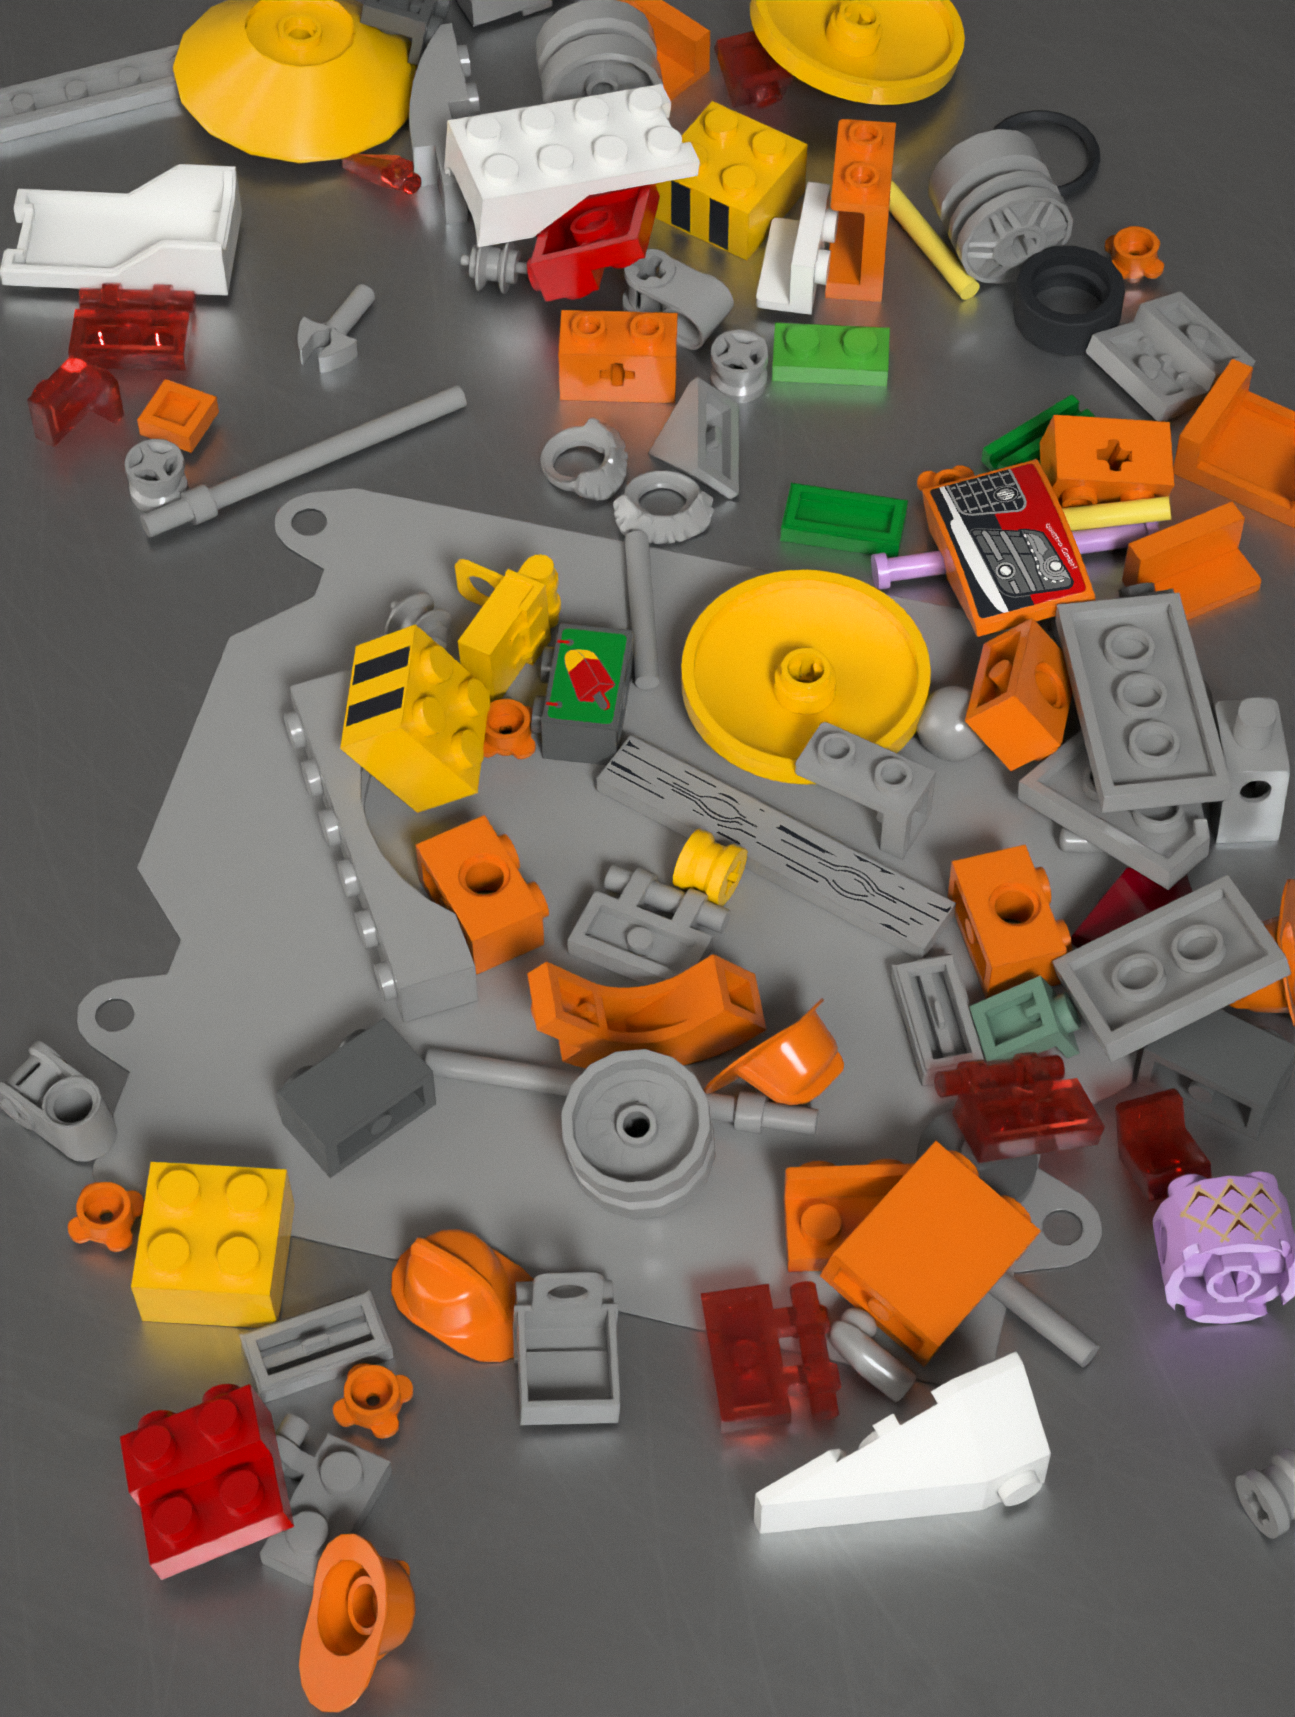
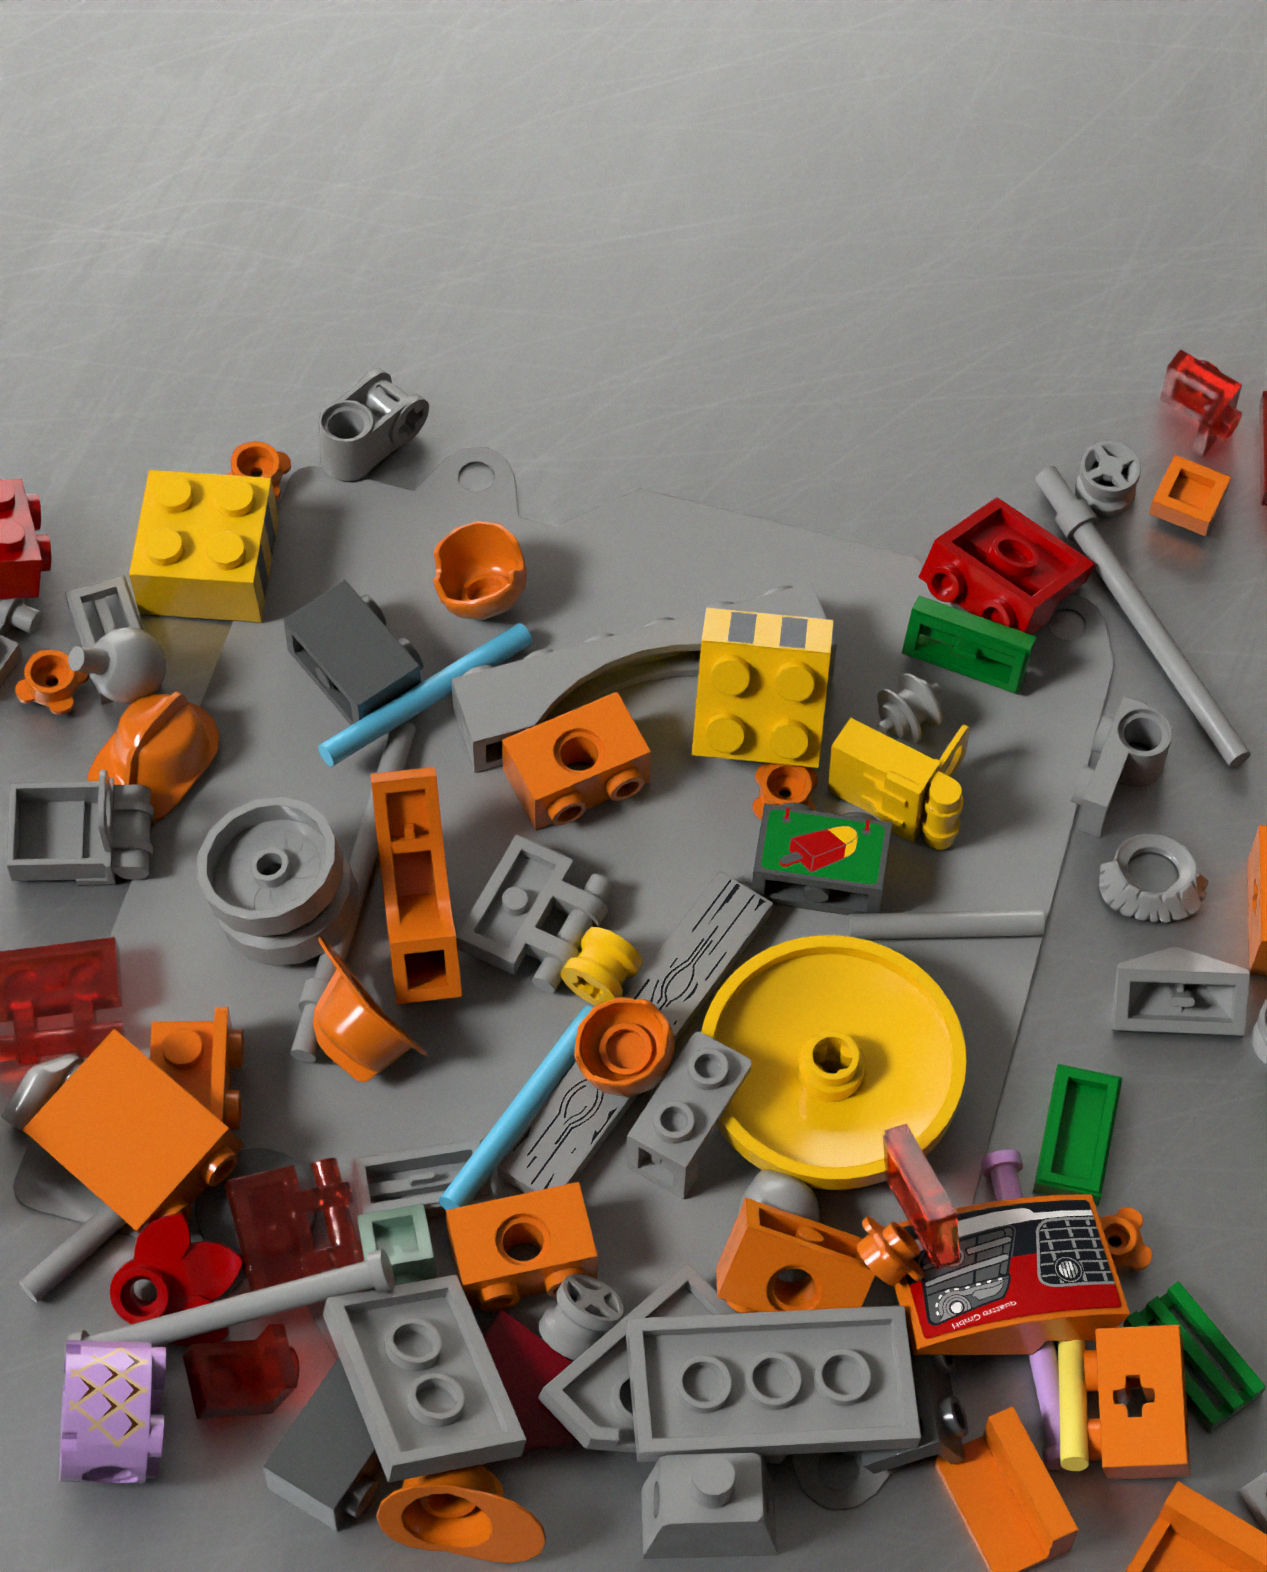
camera: 90 degrees right, 5 degrees up
light grey piece [613,470,714,544] -> none
none -> light grey piece [68,627,166,704]
none -> light grey bar [68,1249,395,1347]
none -> red plate [110,1213,243,1347]
none -> medium azure bar [318,623,532,767]
none -> orange hair [433,521,527,620]
none -> medium azure bar [439,1006,593,1210]
none -> light grey wheel [539,1274,624,1360]
none -> orange hair [574,997,675,1098]
none -> orange plate [857,1216,925,1286]
none -> clear red tile [882,1123,960,1269]
none -> green tile [901,595,1037,695]
none -> red plate [918,497,1096,635]
none -> light grey plate [1071,695,1172,837]

